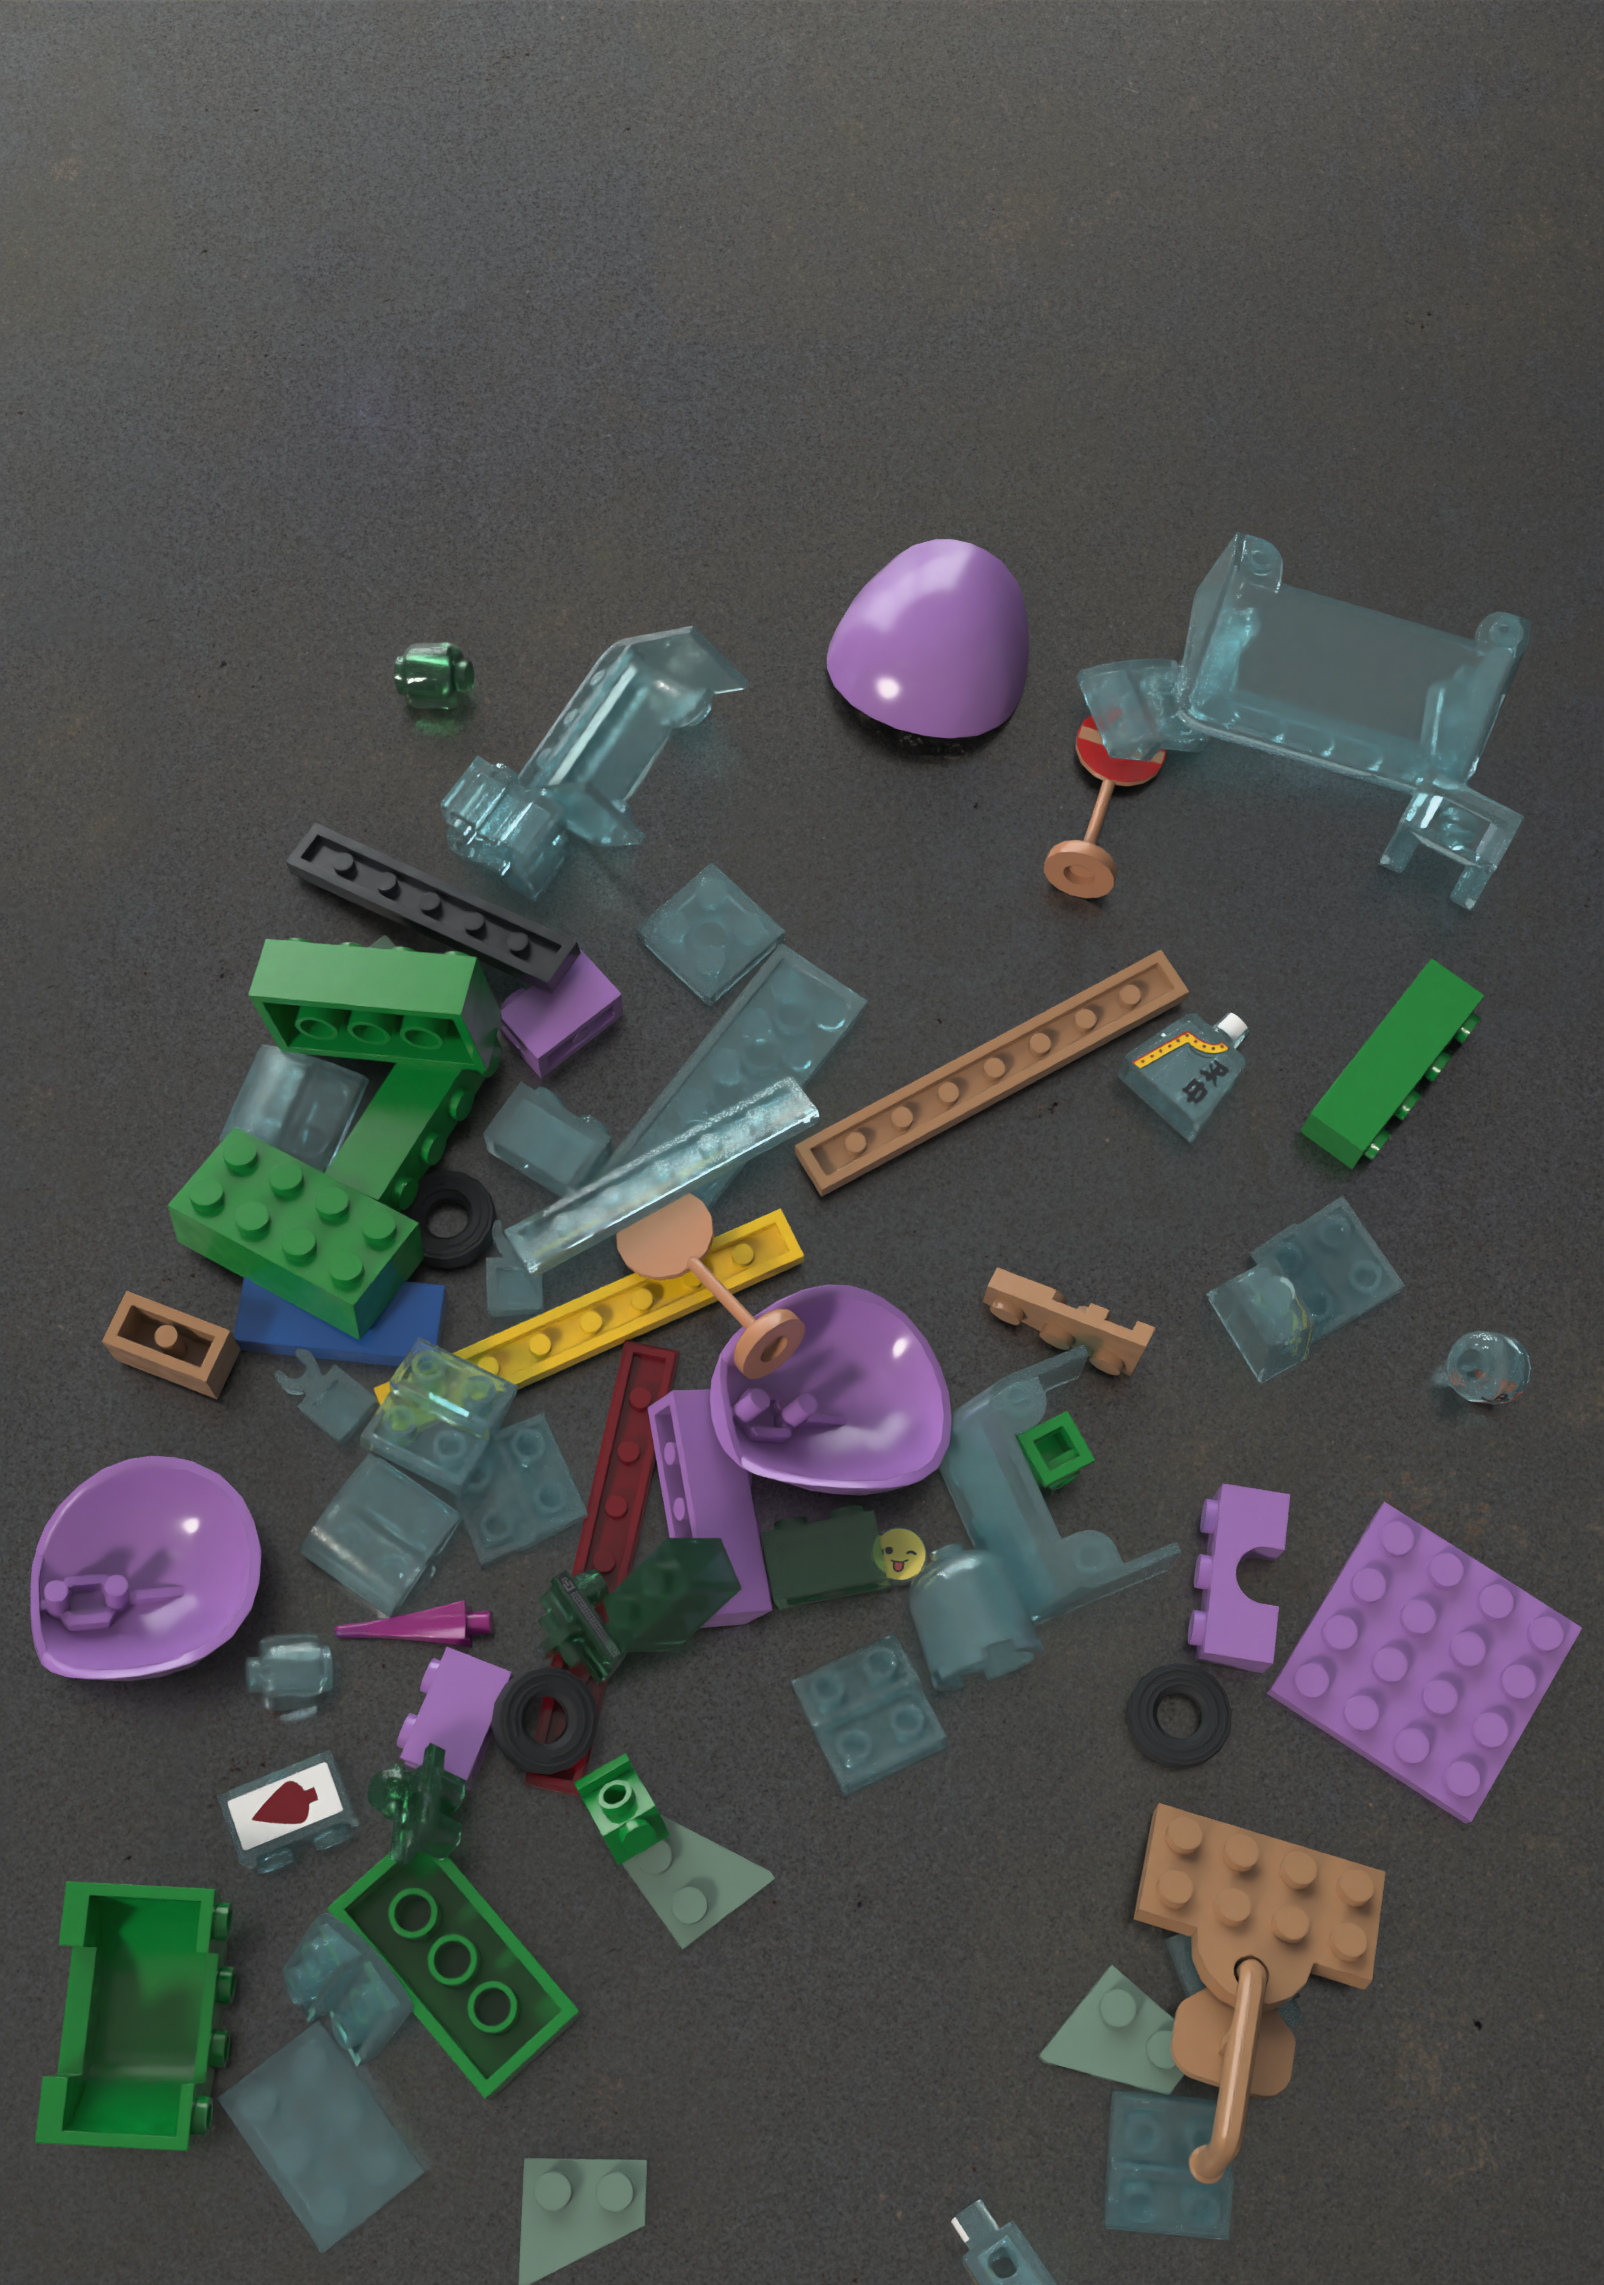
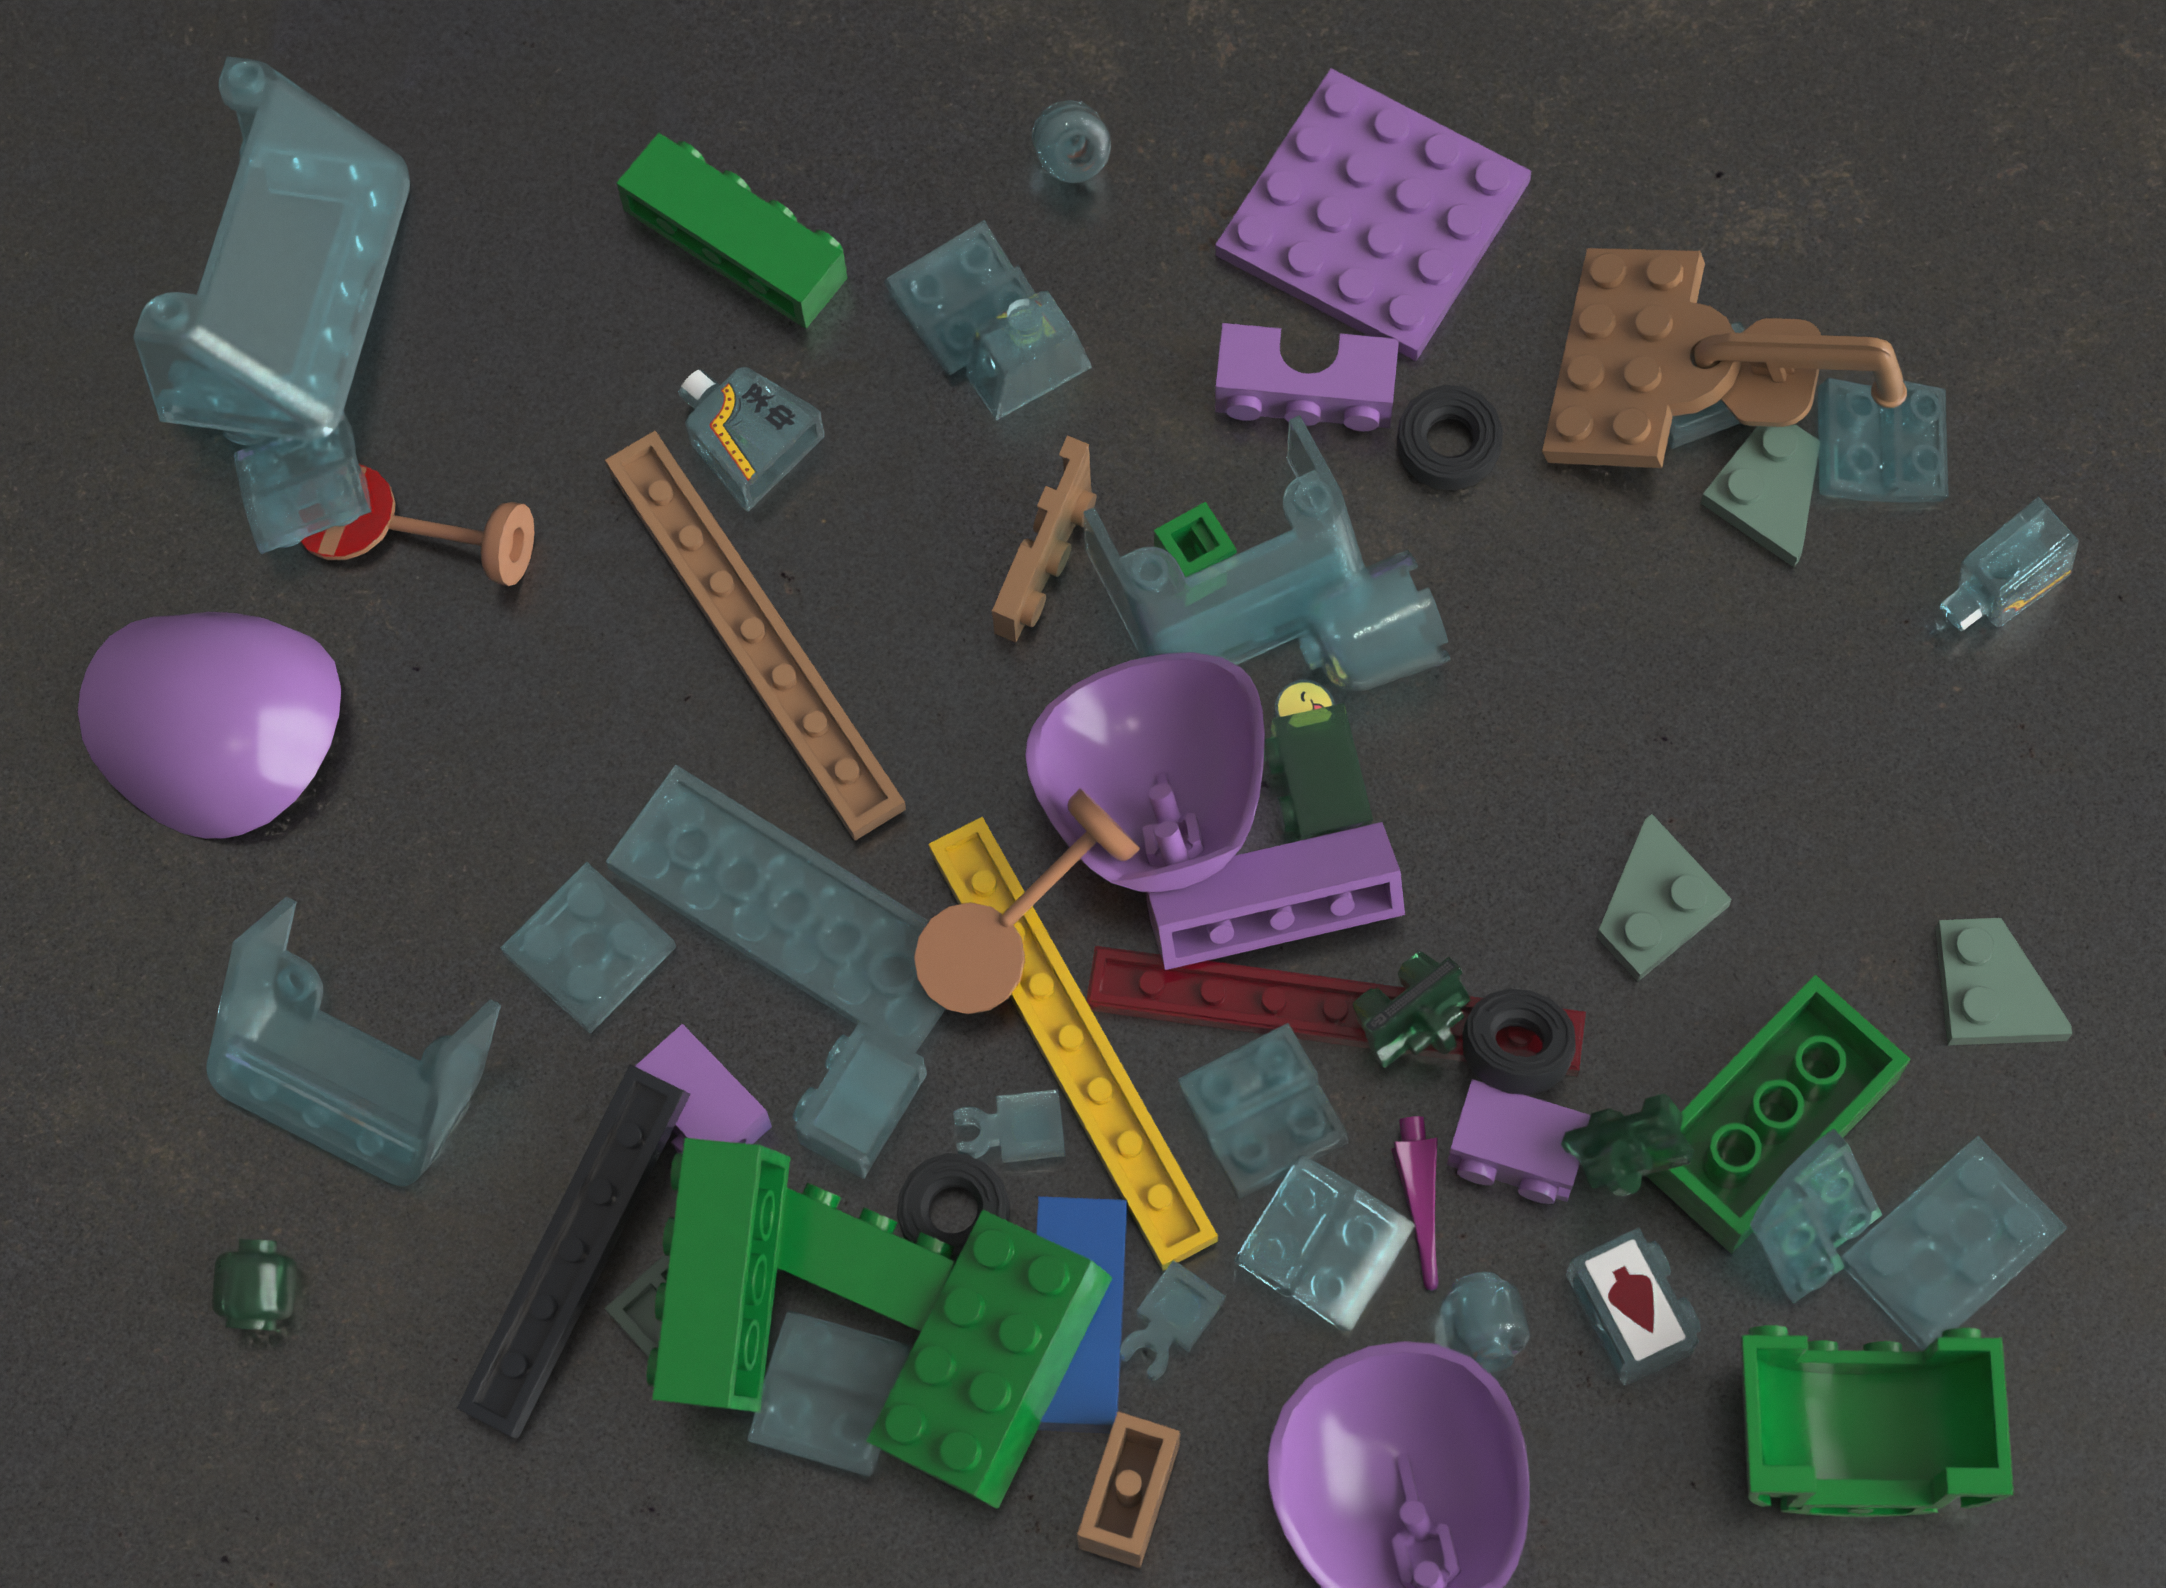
camera: 85 degrees left, 0 degrees up
clear light blue slope [361,1337,518,1496] -> none
clear light blue brick [440,755,571,903] -> none
clear light blue tile [504,1075,820,1279] -> none
green brick [574,1753,670,1865] -> none
clear green brick [603,1538,742,1652] -> none
clear light blue slope [791,1632,949,1796] -> none
clear light blue panel [1379,768,1525,911] -> none

